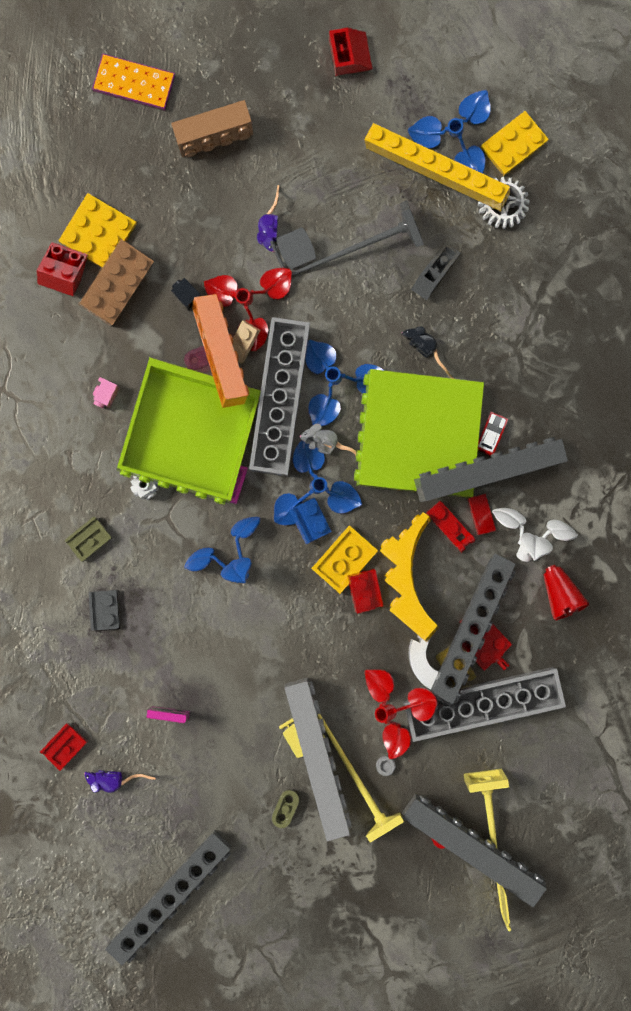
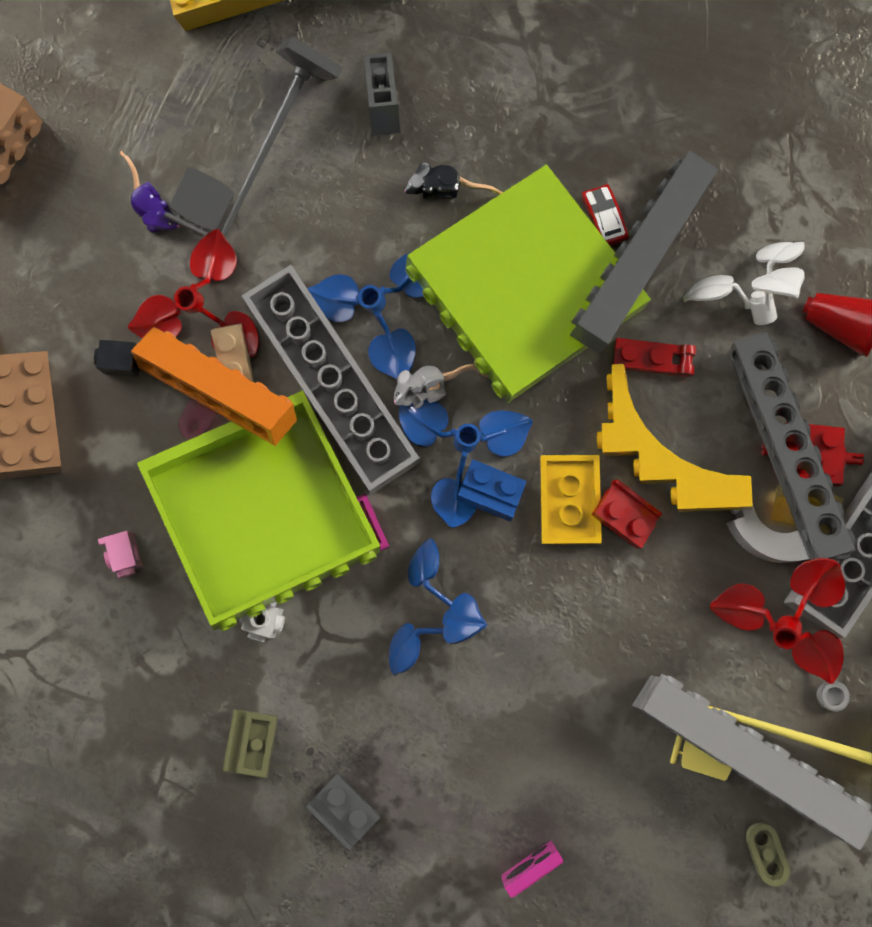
camera: 40 degrees left, 5 degrees down
red slope [467,494,496,536] -> none

